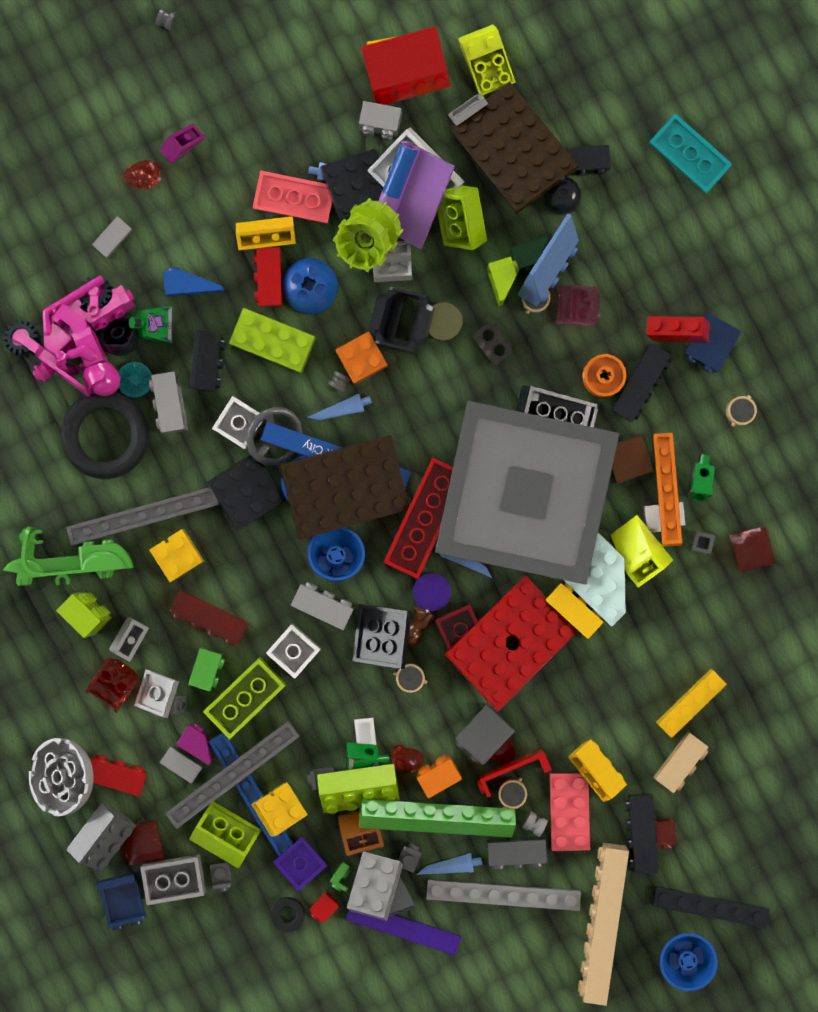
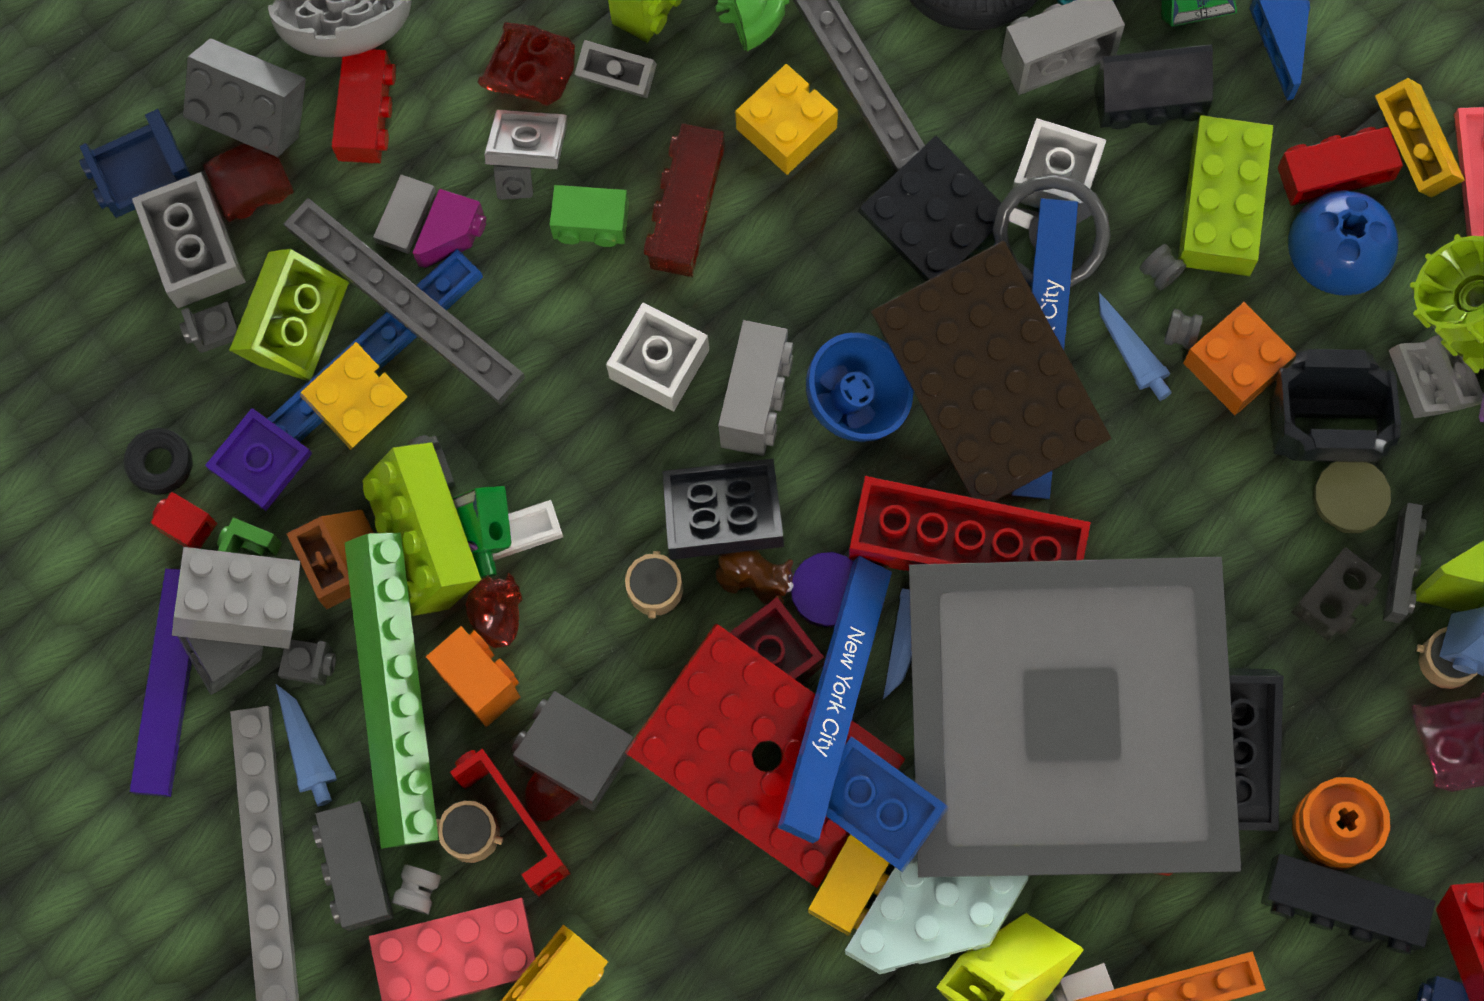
camera: 85 degrees right, 15 degrees down
lime brick [203,657,287,740] -> none
reddish brown tile [612,435,653,483] -> none
none -> blue tile [778,556,892,843]
none -> blue plate [826,736,949,872]
none -> dark grey wheel [1139,244,1187,290]
none -> dark grey plate [1383,503,1426,623]

